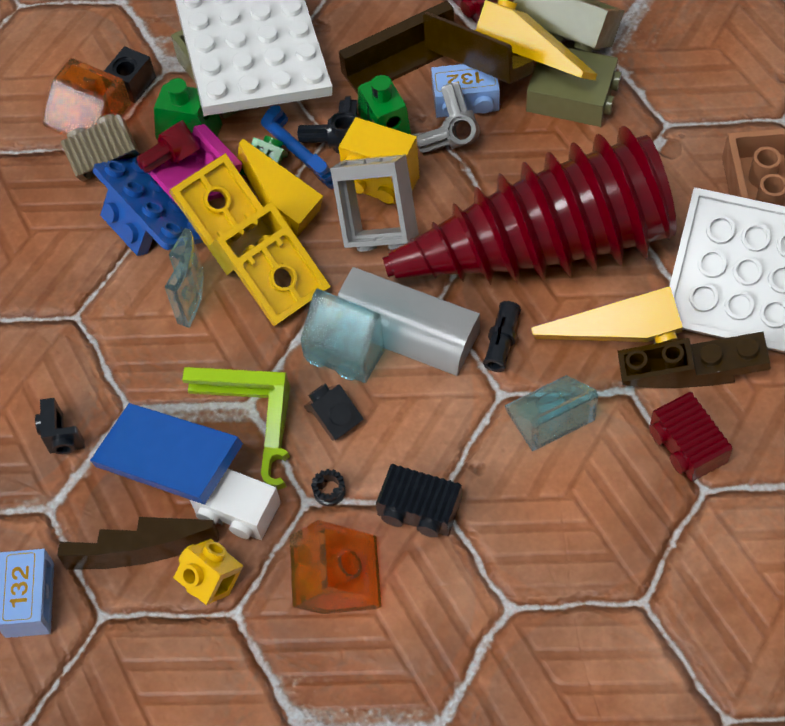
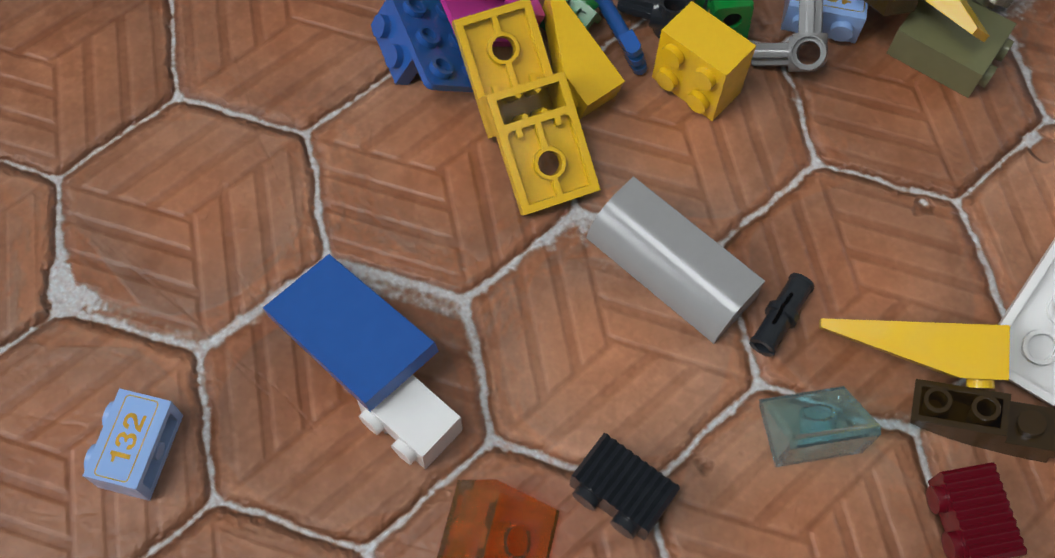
camera: 10 degrees right, 5 degrees up
black bracket [35,398,85,455] -> none
dark brown slope [57,517,219,570] -> none
clear light blue slope [165,228,204,328] -> none
yellow brick [173,539,243,605] -> none
lime hinge [182,367,290,490] -> none
clear light blue slope [300,288,385,383] -> none
black bracket [304,383,364,441] -> none
black bush [311,469,346,506] -> none
light grey window [330,154,419,252] -> none
dark red cone [382,126,677,285] -> none

